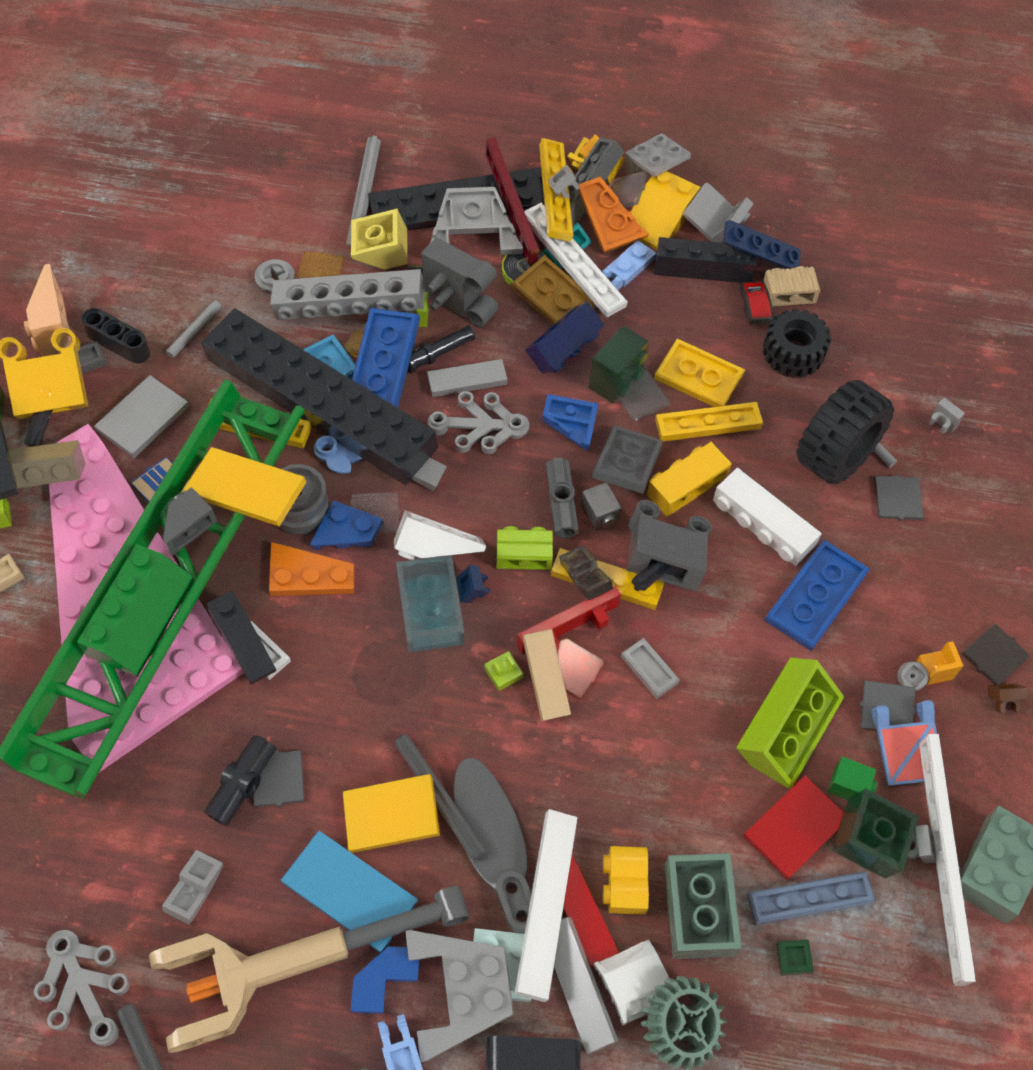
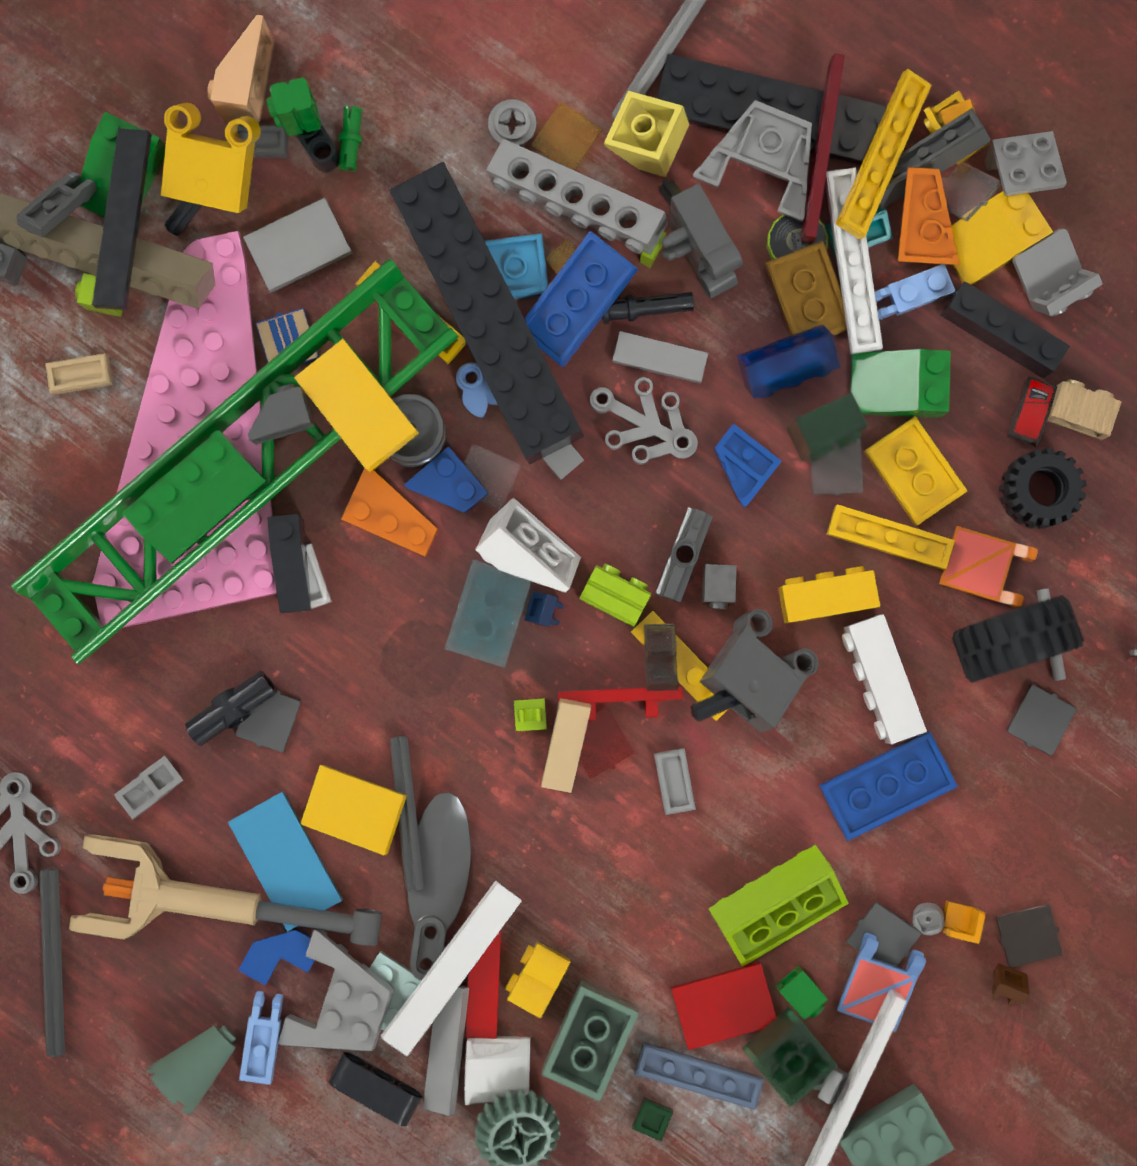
camera: 30 degrees right, 25 degrees up
light grey bar [166,300,222,358] -> none
light grey tile [548,164,579,198] -> none
dark grey tile [592,426,663,494] -> none
dark blue bracket [723,220,801,269] -> none
none -> green brick [266,77,322,137]
none -> green pin [337,106,363,171]
none -> slope [850,349,951,418]
none -> coral flag [939,526,1038,608]

